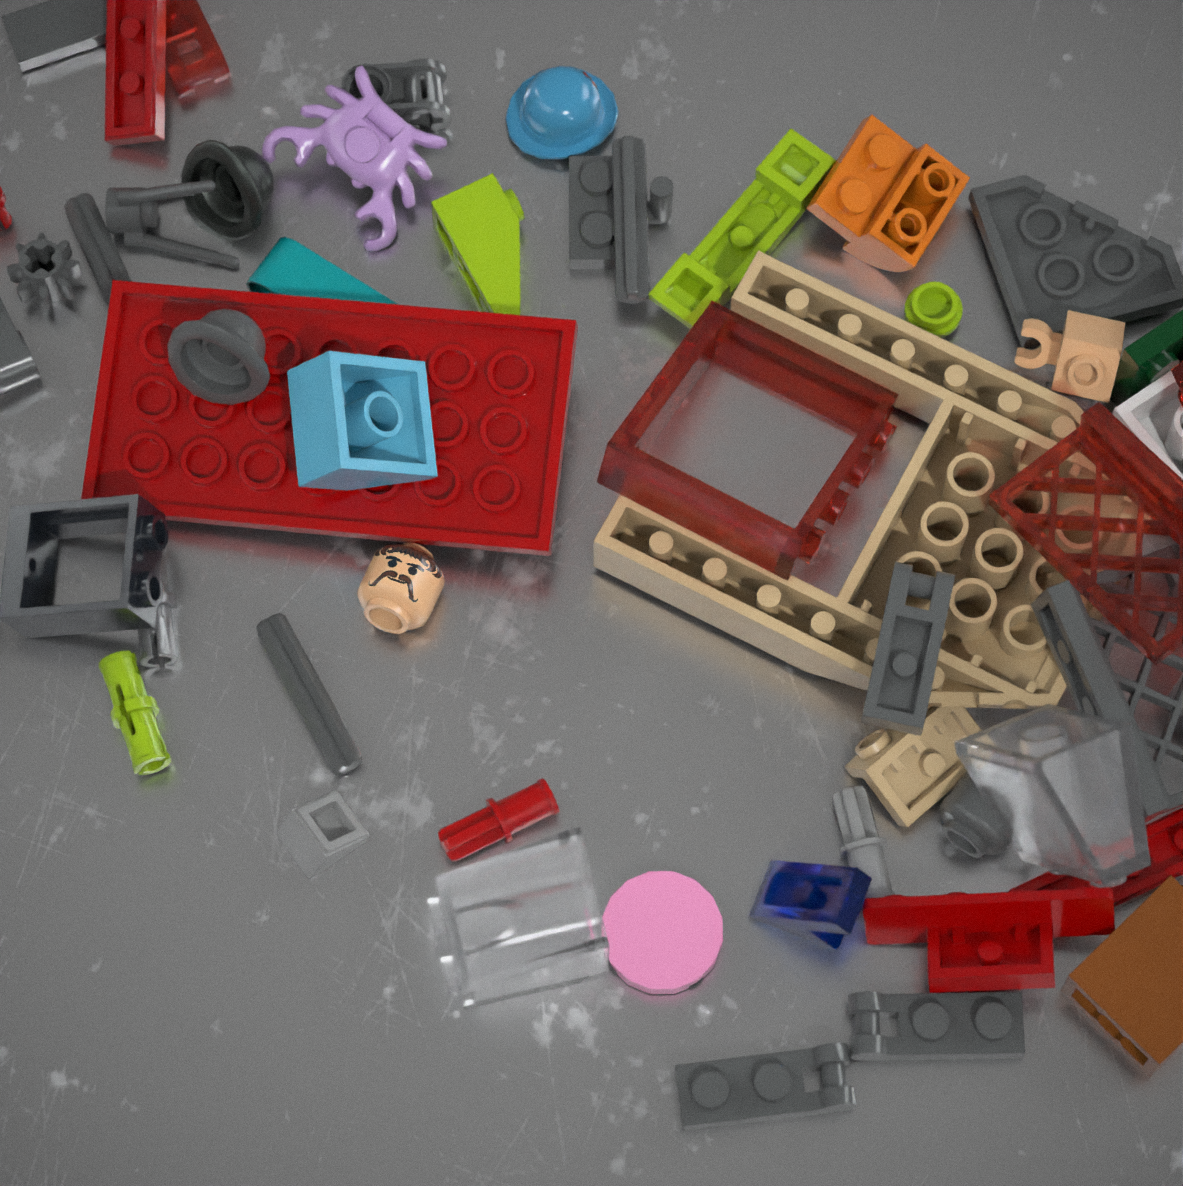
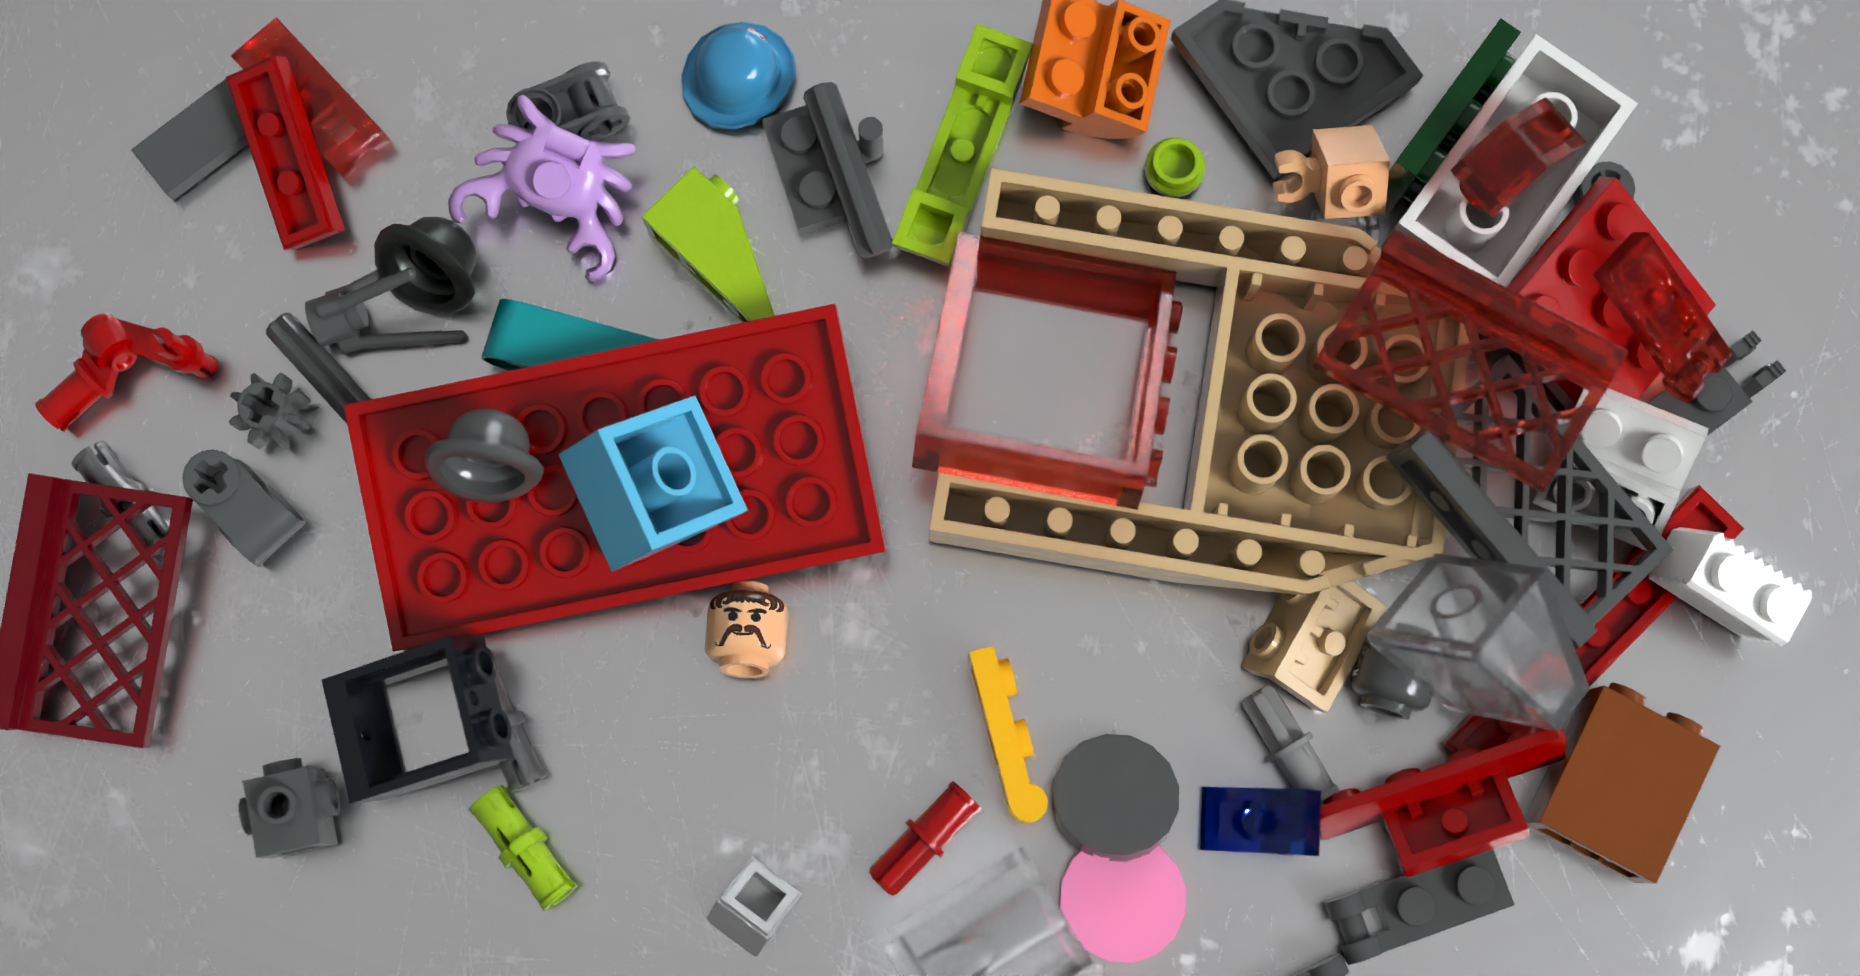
camera: 20 degrees left, 10 degrees up
dark grey axle [256,613,362,775] -> none
dark grey plate [860,562,955,736] -> none
none -> yellow plate [968,646,1048,823]
none -> dark grey tile [1052,734,1179,862]

